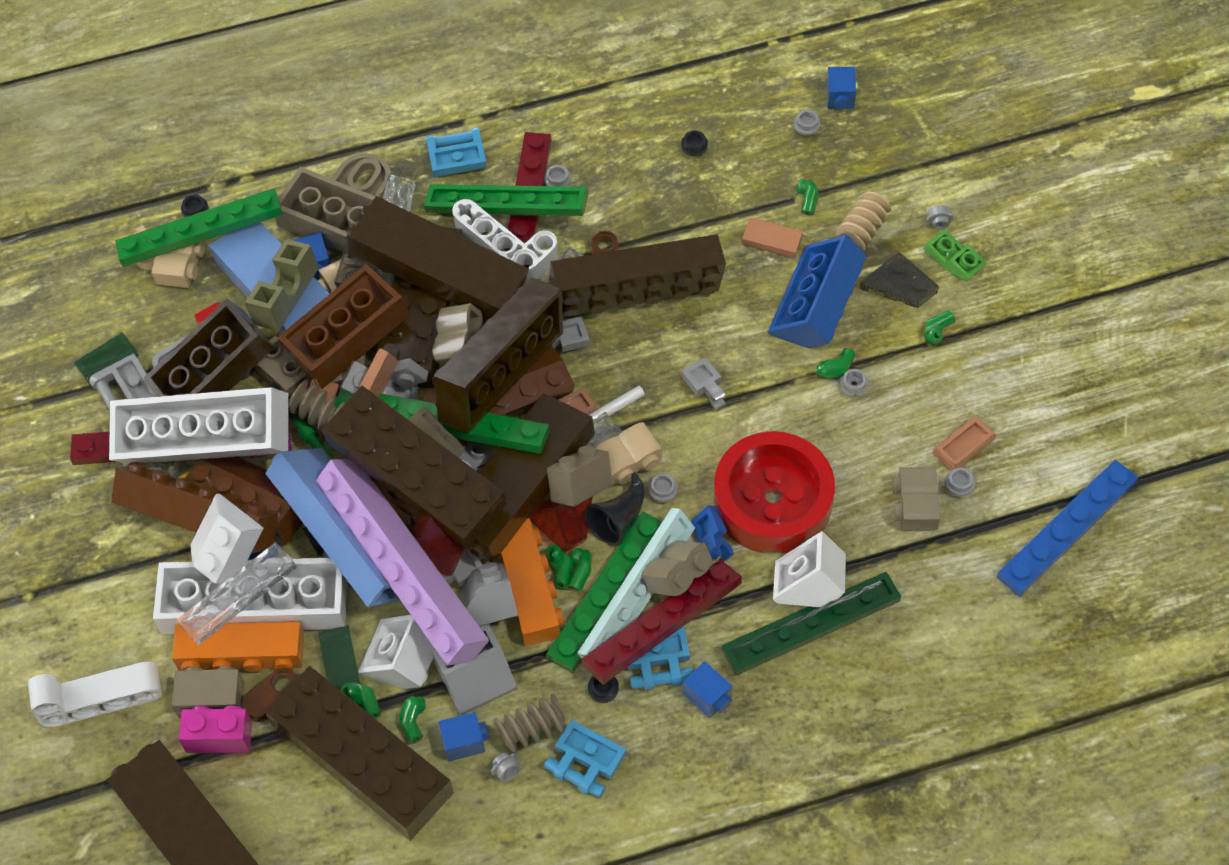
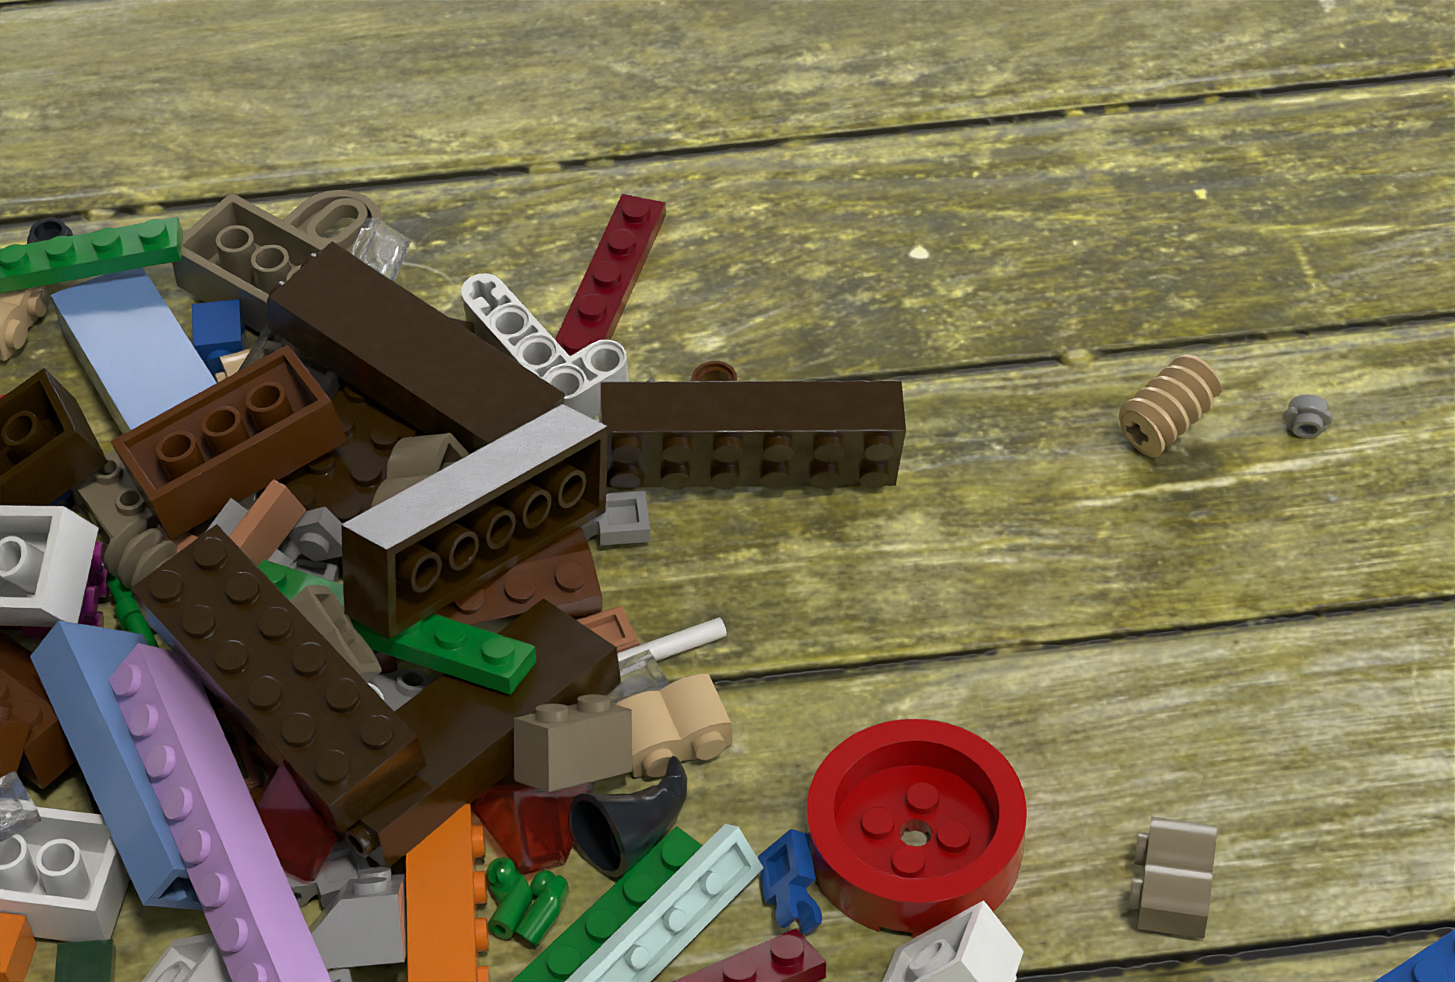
camera: 10 degrees right, 10 degrees down
olive arch [245,239,319,331] -> none
green plate [424,184,589,216] -> none
dark azure plate [426,127,487,177] -> none
light grey plate [544,165,571,187] -> none
dark tan brick [641,540,713,596] -> none
light grey plate [648,473,678,503] -> none
black plate [681,130,708,156] -> none
light grey plate [681,357,726,410] -> none
nougat tile [742,217,803,258] -> none
blue slope [767,235,867,348] -> none
light grey plate [794,110,821,136] -> none
green arm [797,179,819,215] -> none
green arm [816,348,856,379] -> none
blue brick [826,67,856,110] -> none
light grey plate [840,369,868,396] -> none
clear smoke wing [860,252,939,308] -> none
bright green slope [923,228,987,281] -> none
green arm [923,310,955,345] -> none
nougat tile [933,415,997,471] -> none
light grey plate [945,468,975,497] -> none

